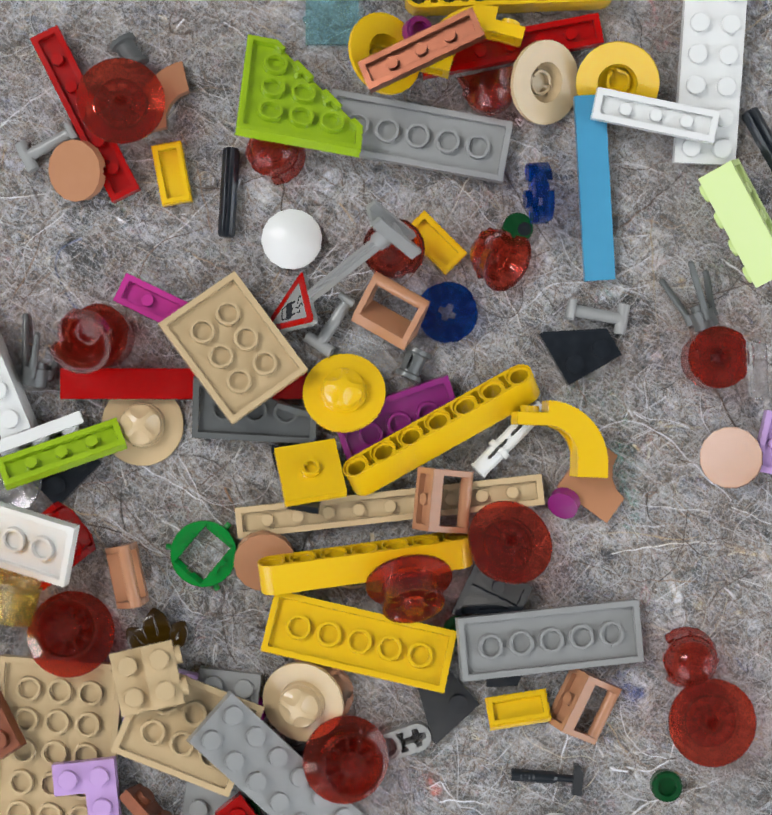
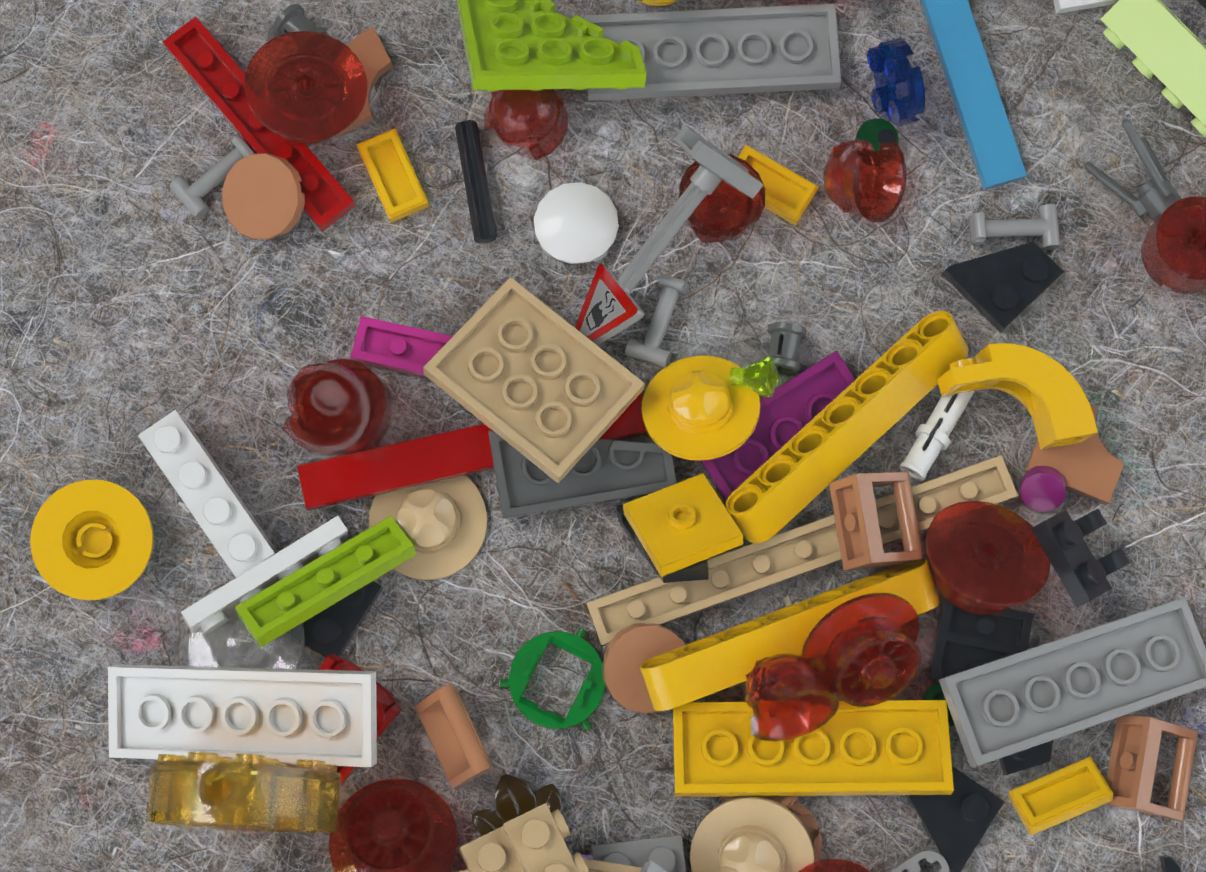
camera: 15 degrees left, 10 degrees down
dark grey plant [20,313,73,388] -> none
nougat tile [351,271,430,351] -> none
clear blue plate [416,281,478,344] -> none
none -> clear neon green rock [730,356,779,398]
none -> clear red helmet [741,653,839,741]
none -> black plate [1031,509,1130,608]

